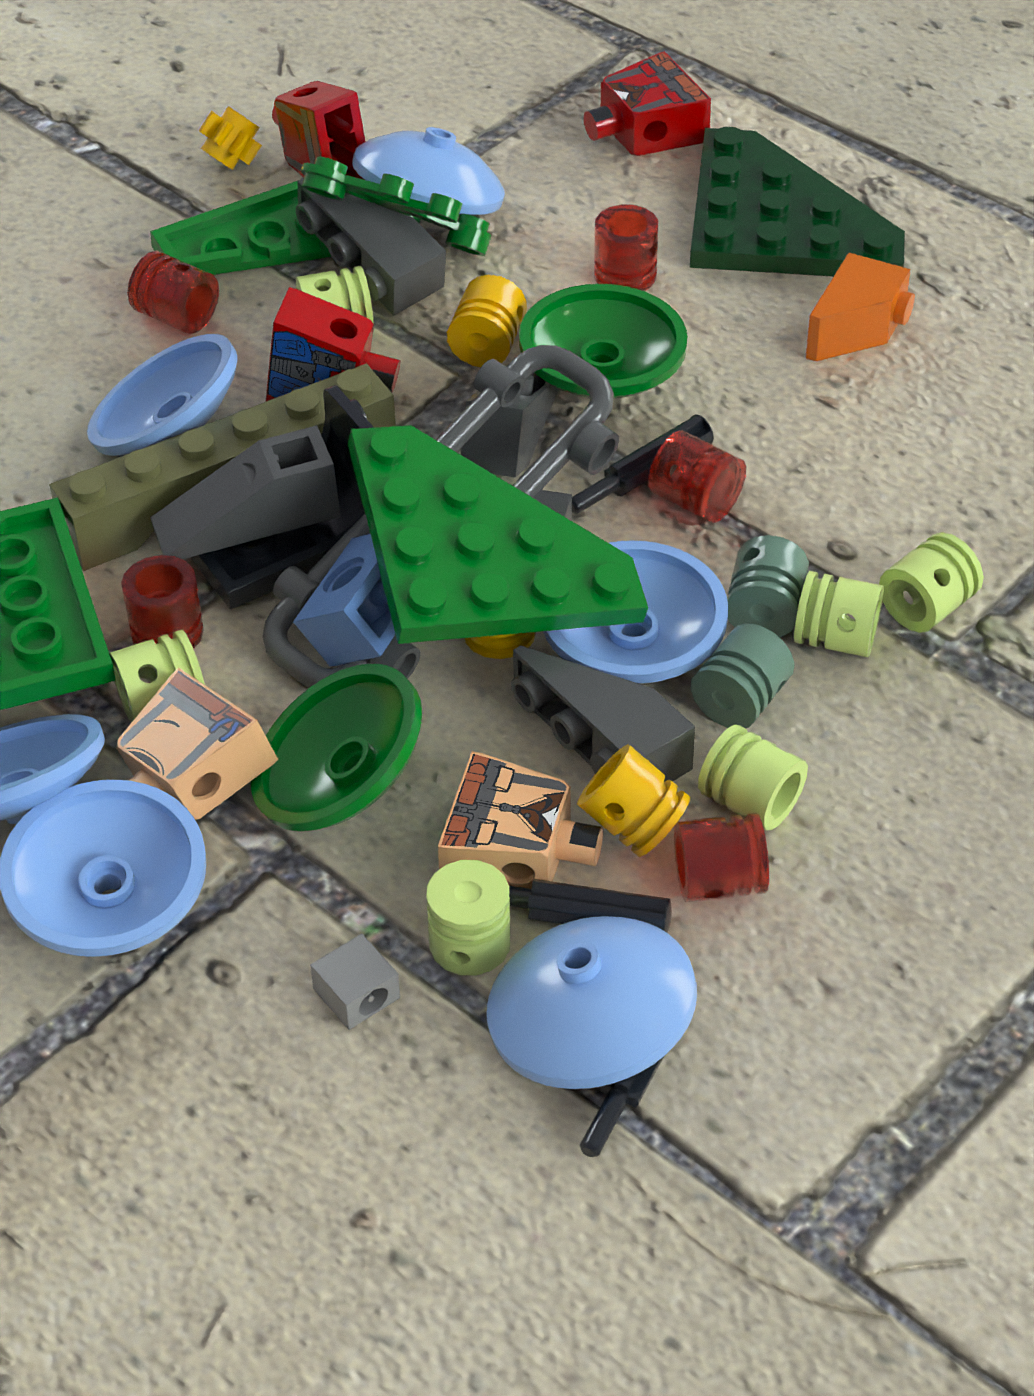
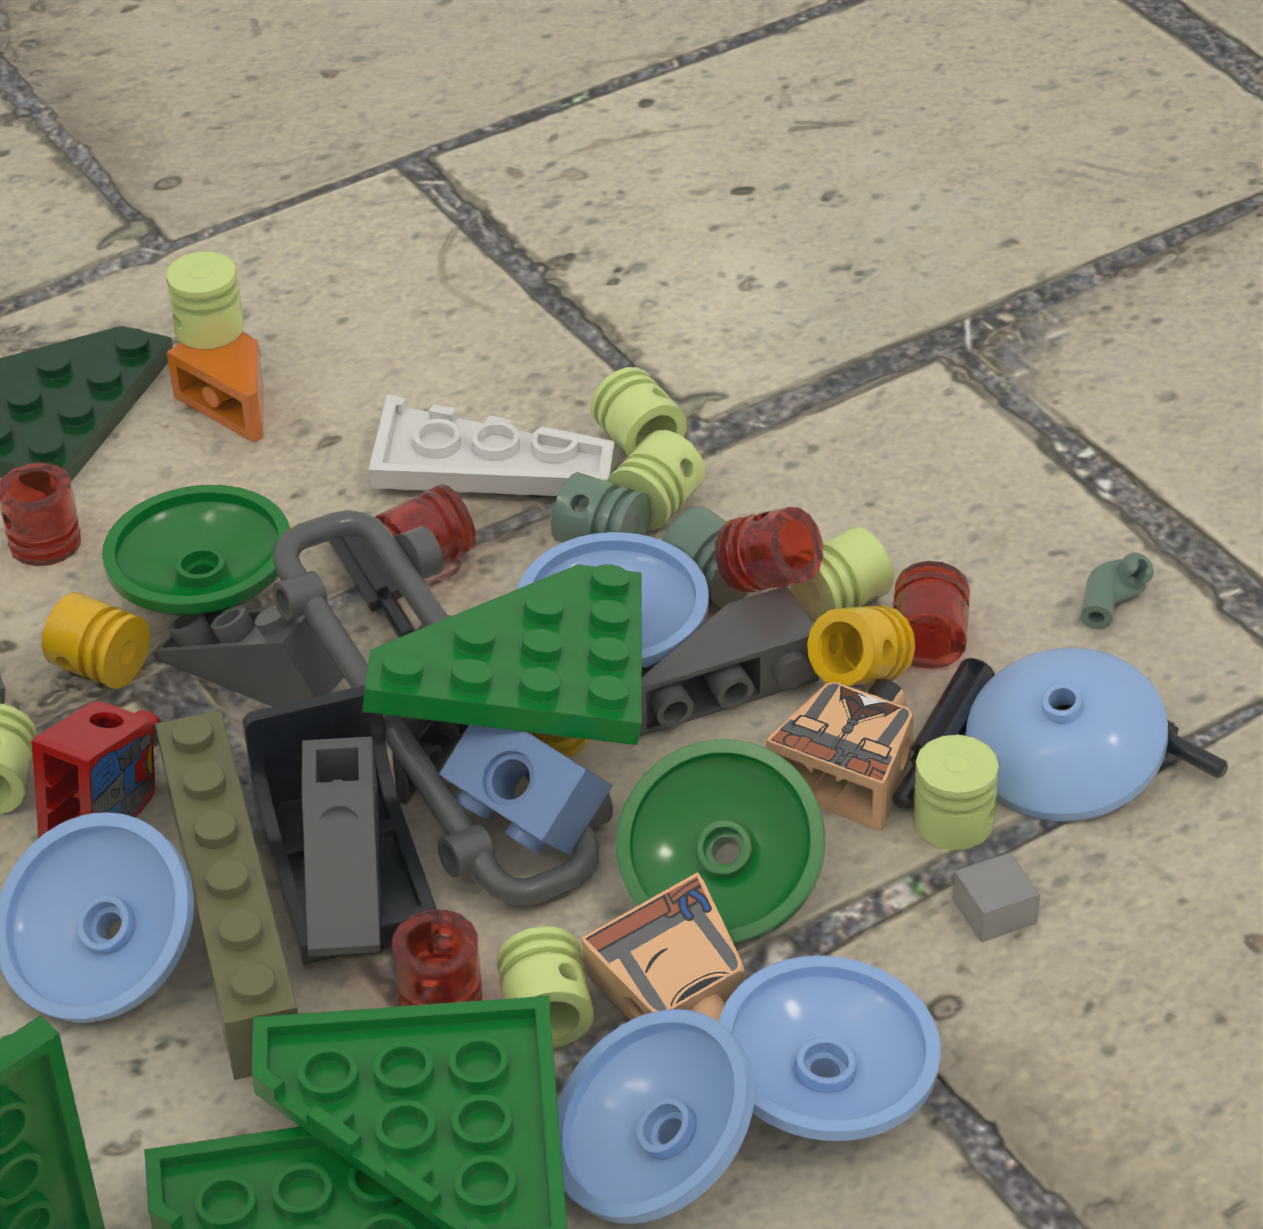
camera: 75 degrees left, 5 degrees down
none -> yellowish green piece [166,251,244,349]
none -> white wing [368,394,615,496]
none -> clear red piece [715,506,823,593]
none -> sand green arm [1081,552,1154,629]

